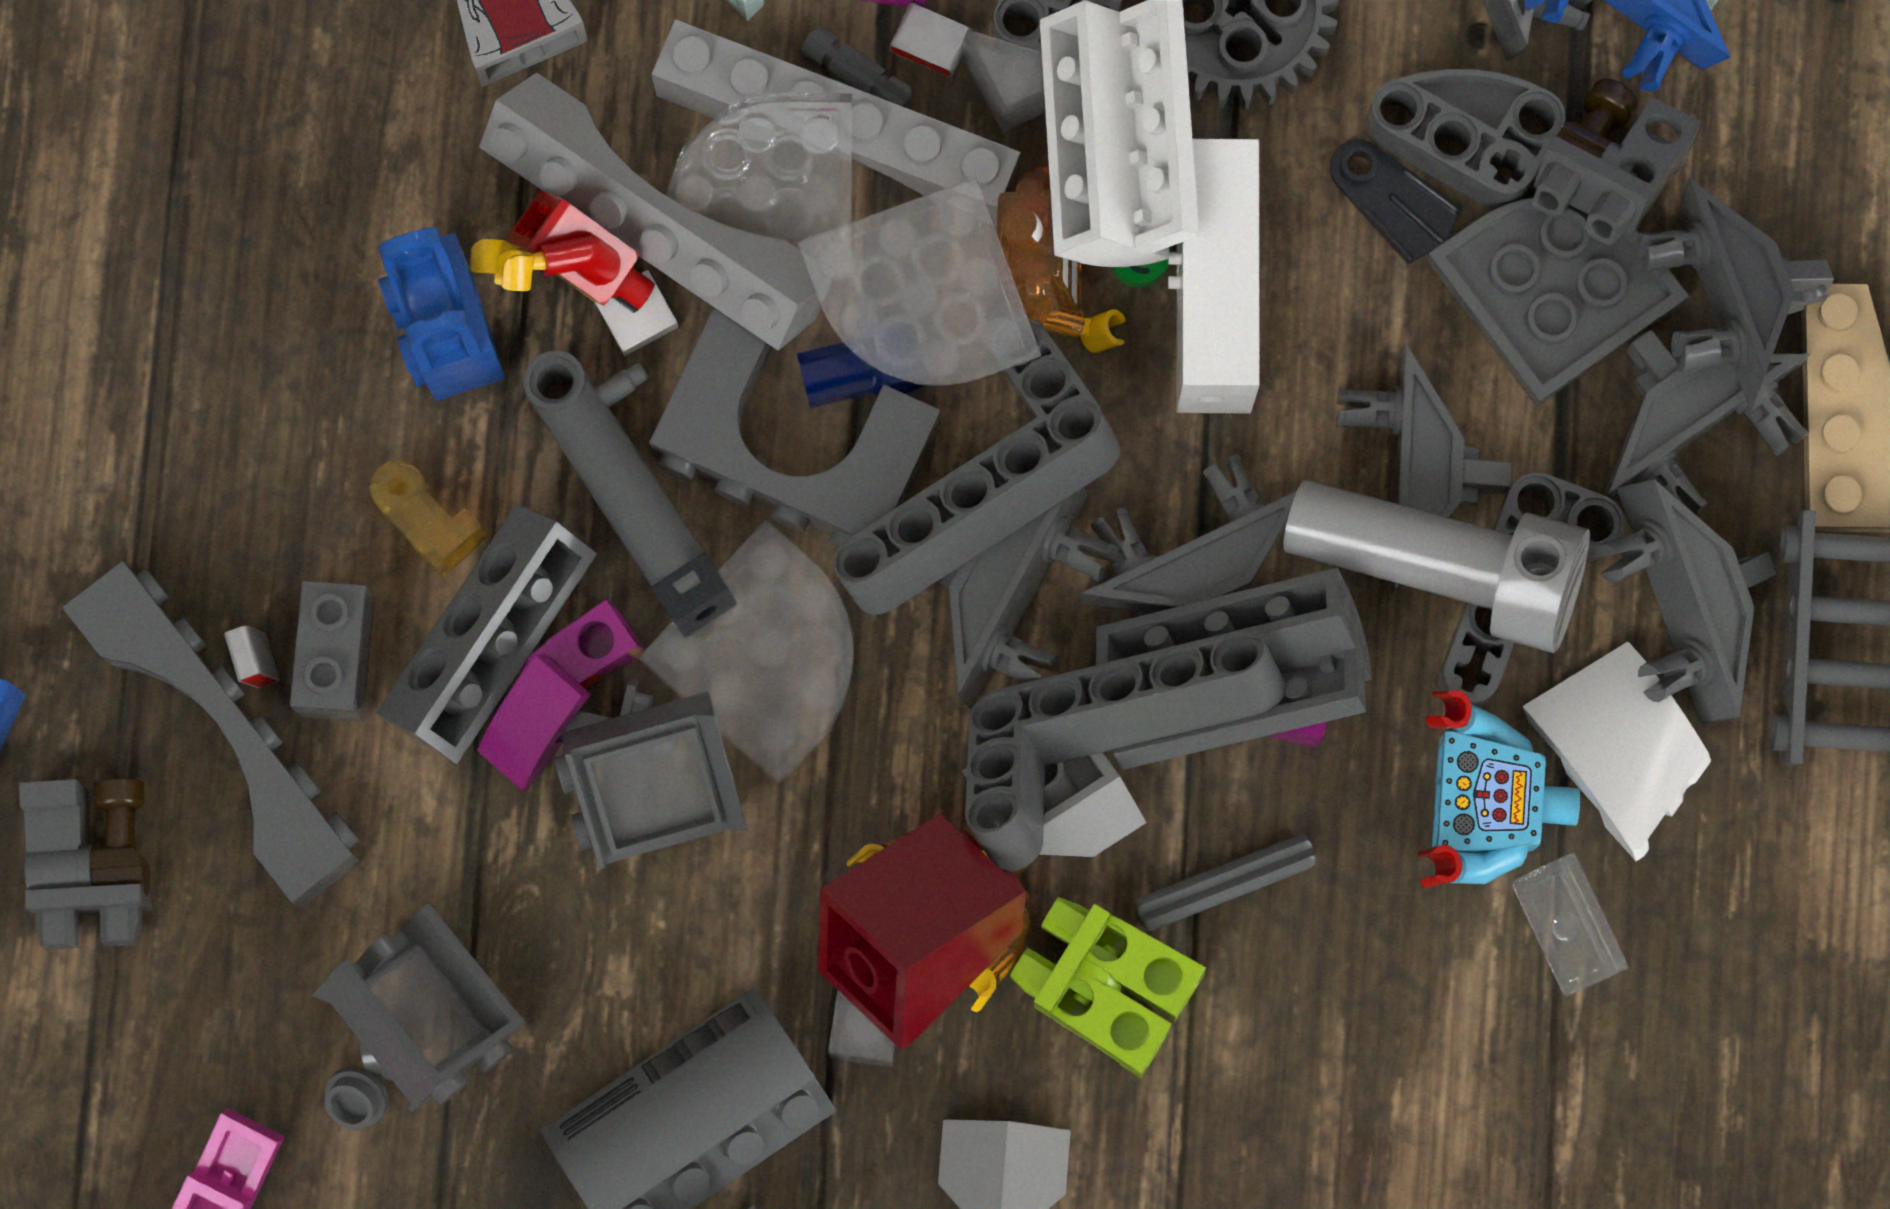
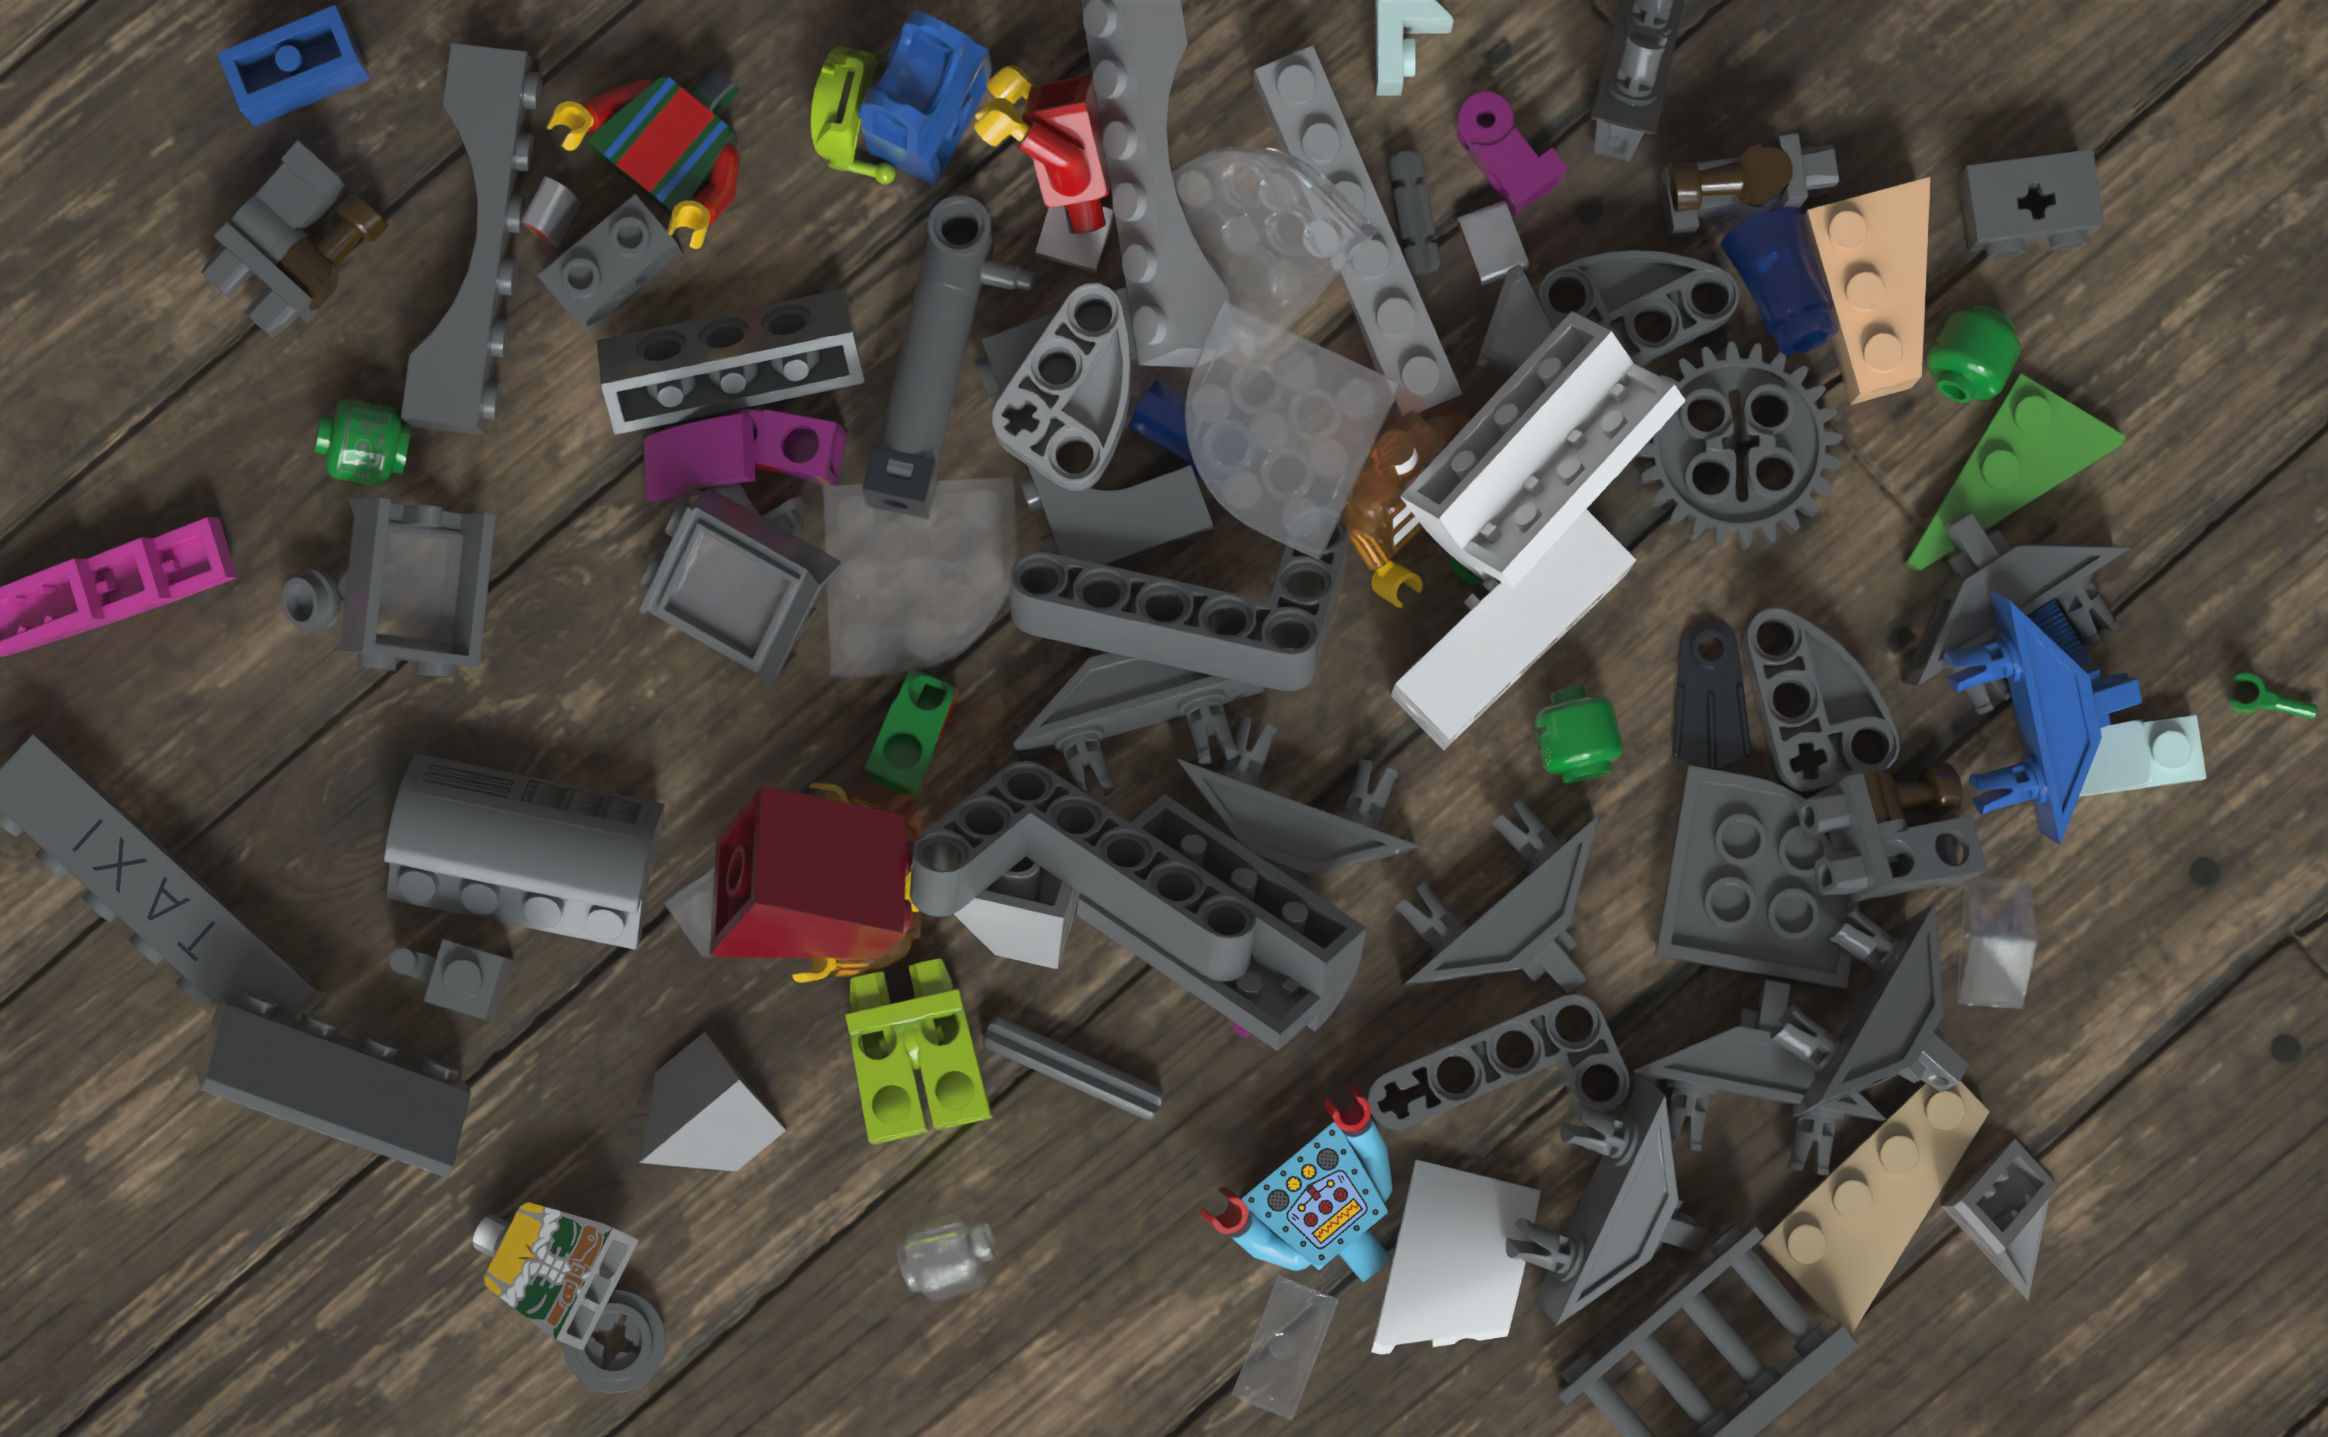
camera: 50 degrees right, 5 degrees up
clear yellow leg [370,460,488,579] -> none
light grey piece [1284,479,1590,653] -> none
none -> green head [314,398,411,486]
none -> torso [546,67,741,249]
none -> lime helmet [811,46,896,184]
none -> green leg [864,668,960,802]
none -> clear head [897,1208,998,1302]
none -> light grey beam [992,283,1131,491]
none -> green head [1533,685,1624,783]
none -> clear slope [1956,877,2037,1009]

